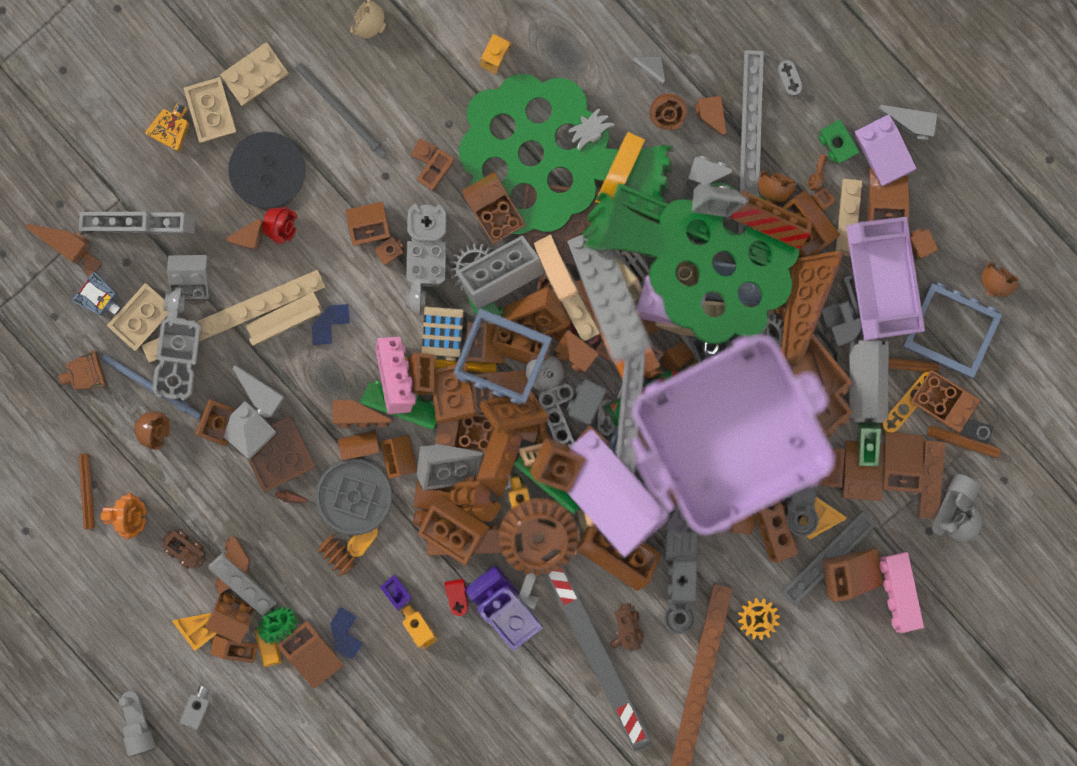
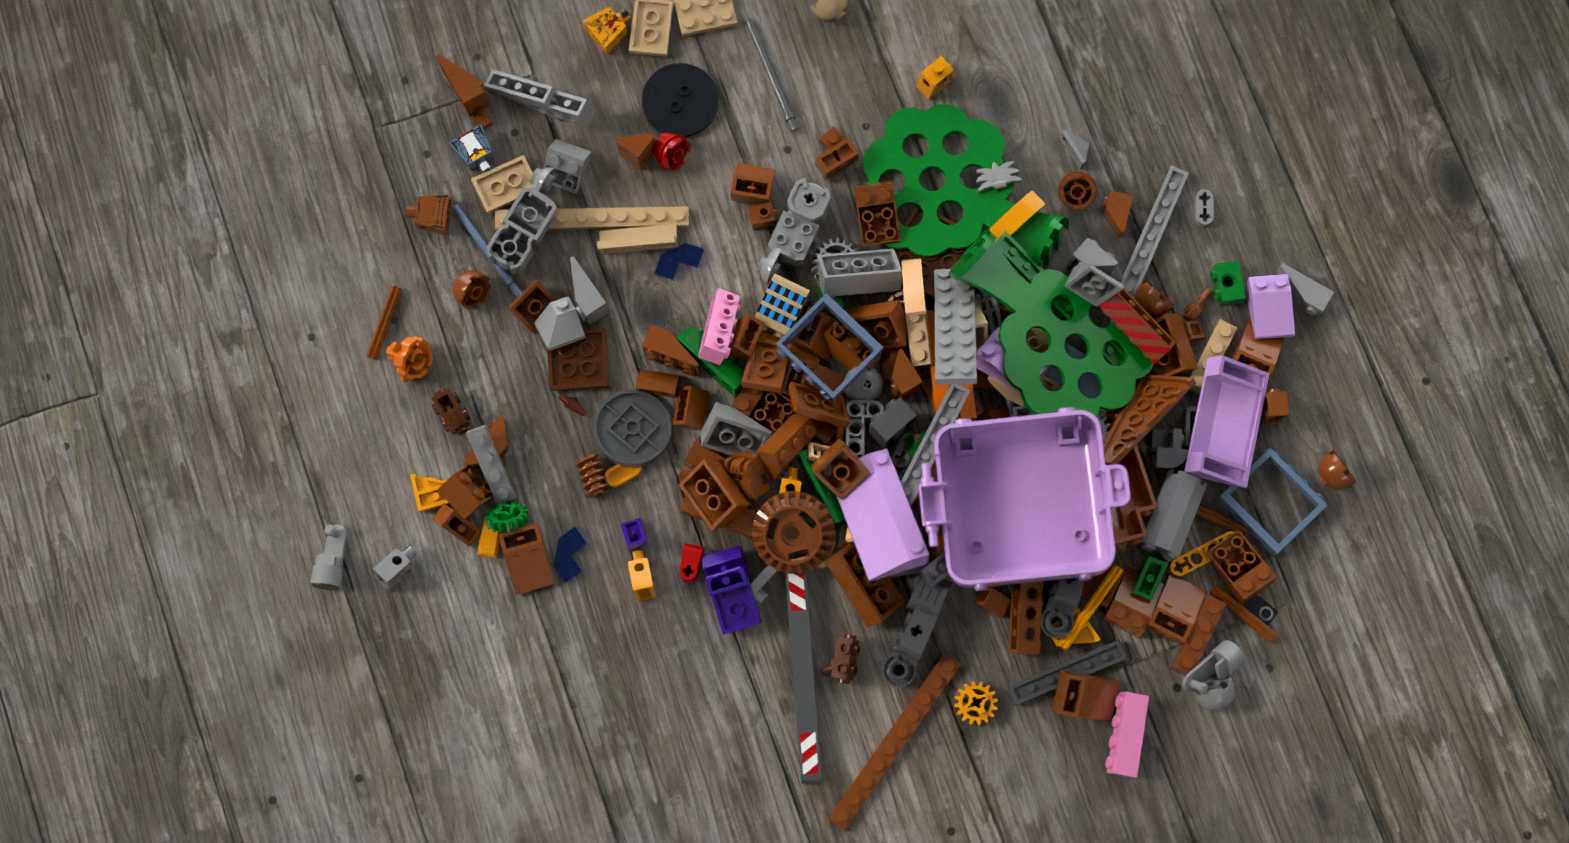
camera: 25 degrees right, 10 degrees down
none -> light orange axle [1059,565,1123,650]

